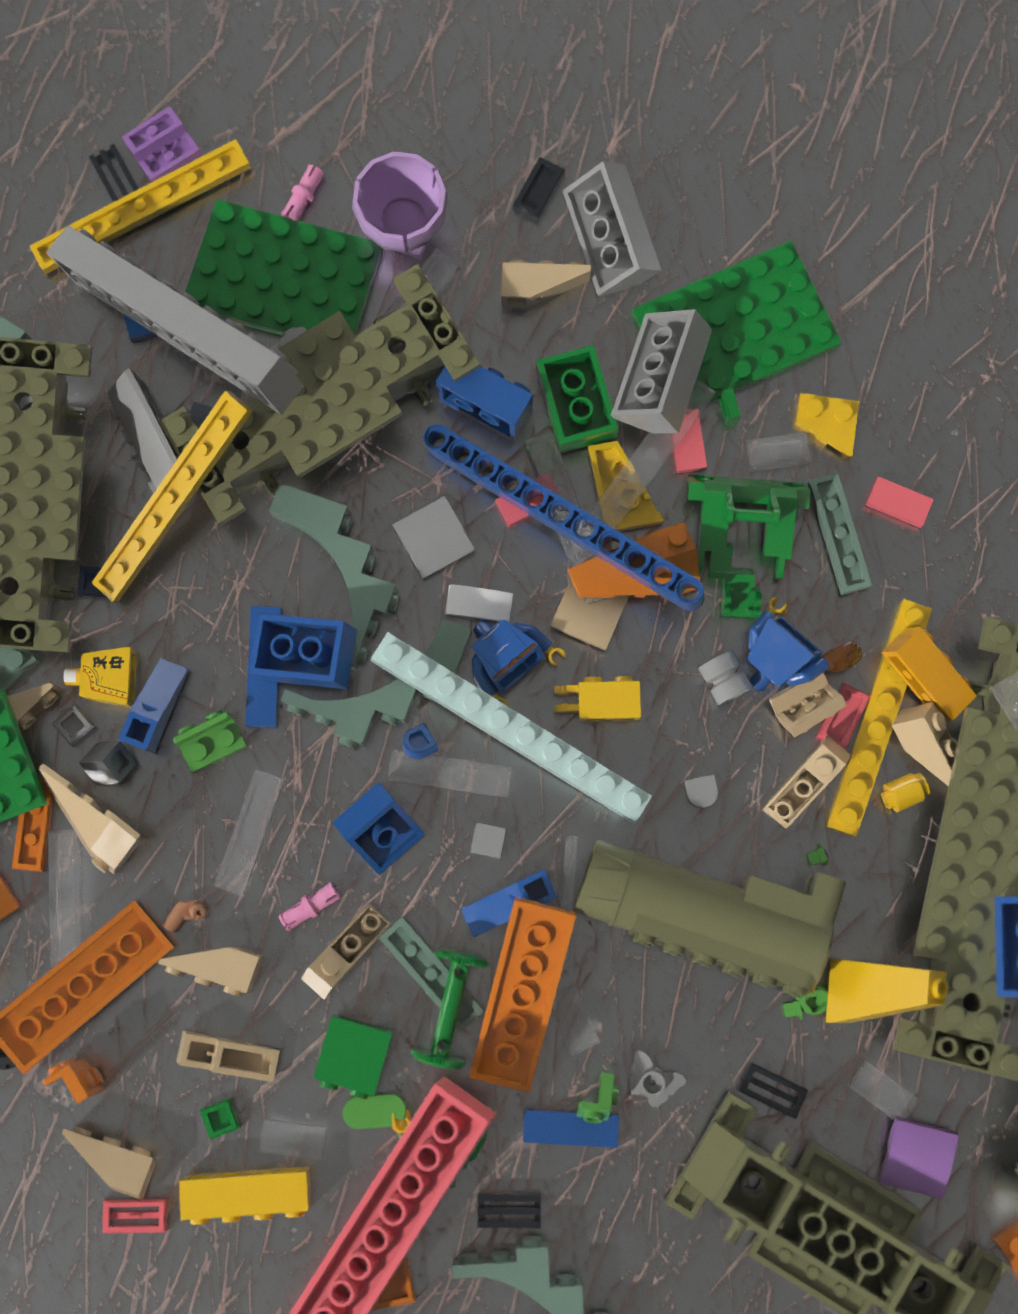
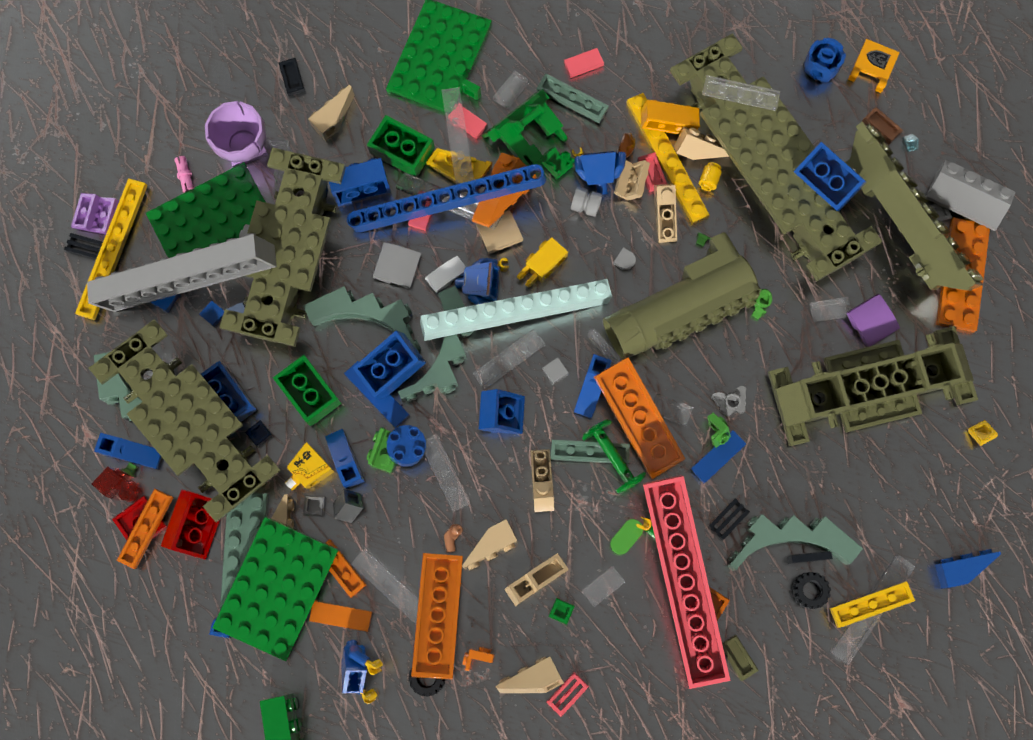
camera: 45 degrees left, 5 degrees down
tan wedge [39,764,140,874] -> none
yellow plate [92,391,253,602] -> none
light grey slope [107,368,179,493] -> none
yellow brick [179,1166,312,1225] -> none
bright pink pin [278,882,341,931] -> none
green brick [313,1014,395,1099] -> none
blue tile [403,723,438,759] -> none
light grey slope [562,161,662,296] -> none
light grey slope [611,309,712,434] -> none
black tile [737,1062,809,1119] -> none
yellow wing [795,393,859,459] -> none
yellow slope [826,959,948,1023] -> none
none -> blue tile [199,300,224,327]
none -> blue brick [201,361,257,422]
none -> green brick [273,355,342,427]
none -> blue brick [387,425,426,467]

